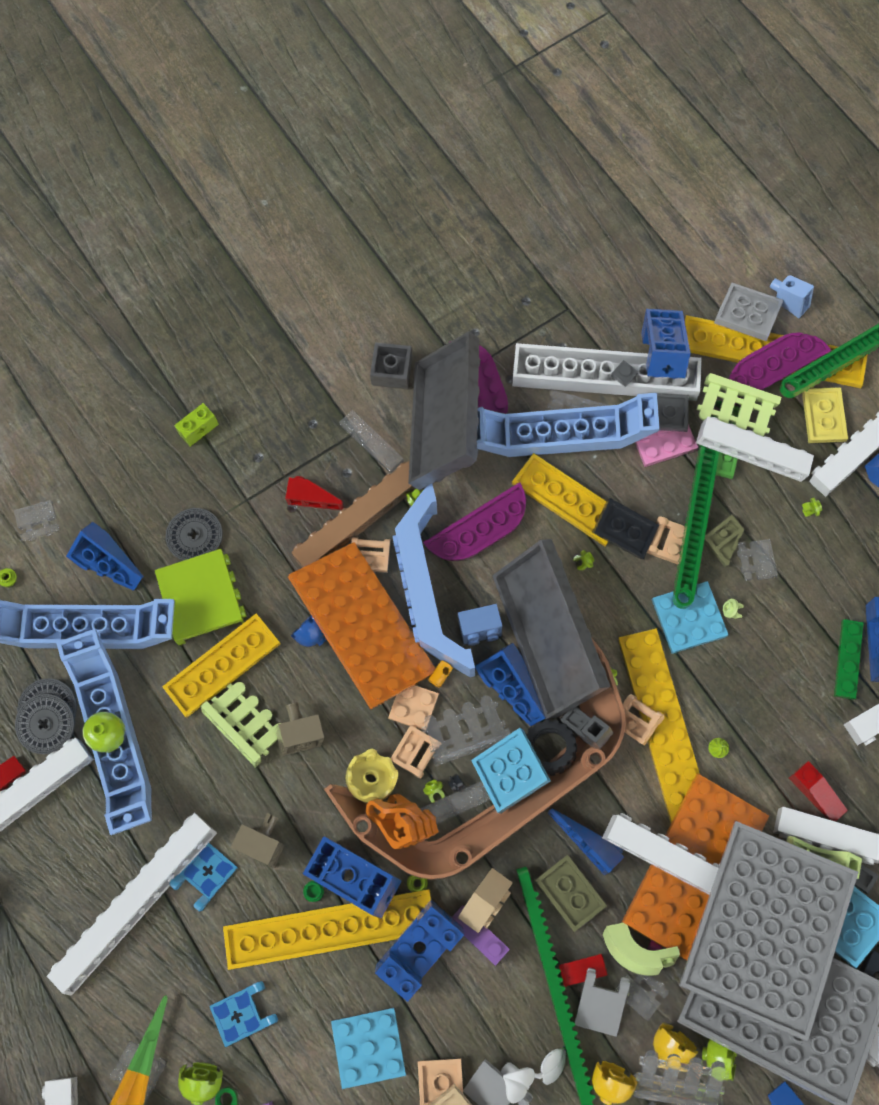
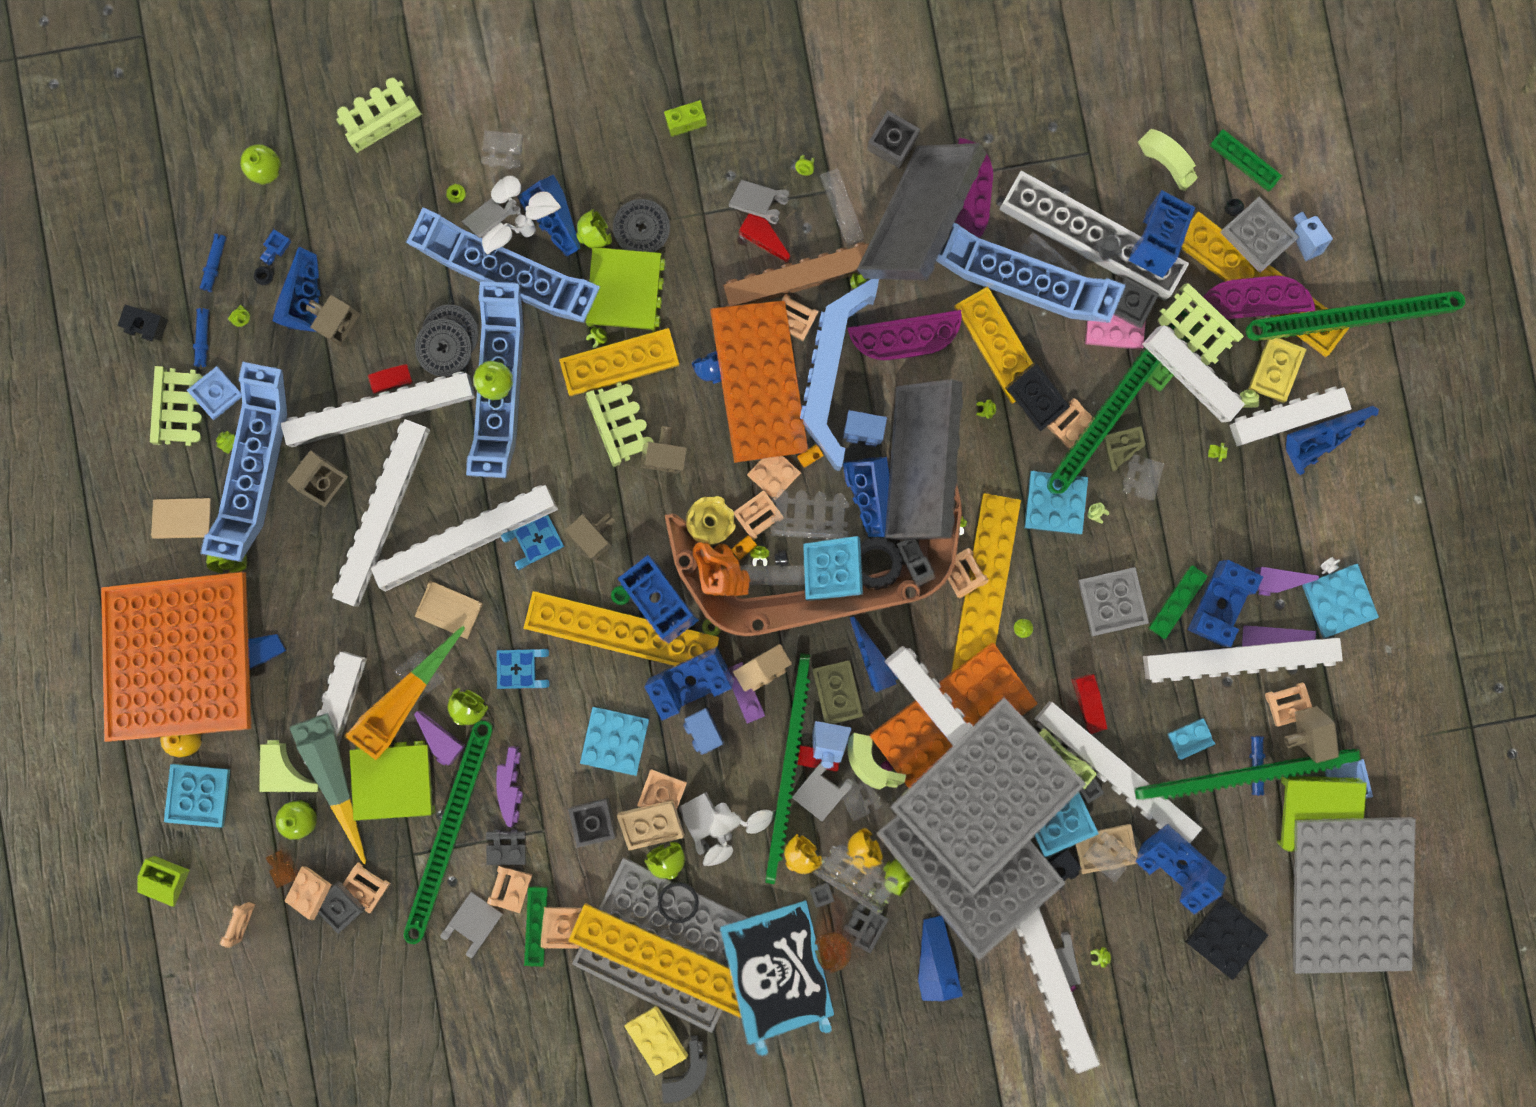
camera: 20 degrees right, 15 degrees up
none -> white brick [332,419,430,607]
none -> tan piece [415,581,483,639]
none -> light grey flag [461,198,521,238]
none -> white plant [482,176,561,255]
none -> lime cylinder [576,209,612,249]
none -> lime plate [586,327,607,348]
none -> medium blue brick [683,707,724,754]
none -> light grey flag [729,180,789,224]
none -> light orange piece [731,535,757,560]
none -> lime plate [795,155,814,176]
none -> light blue torso [812,721,851,768]
none -> light grey plate [1078,567,1149,636]
none -> yellowish green arch [1138,129,1198,191]
none -> green plate [1209,129,1282,192]
none -> black plate [1225,198,1244,216]
none -> yellowish green plate [1239,389,1259,408]

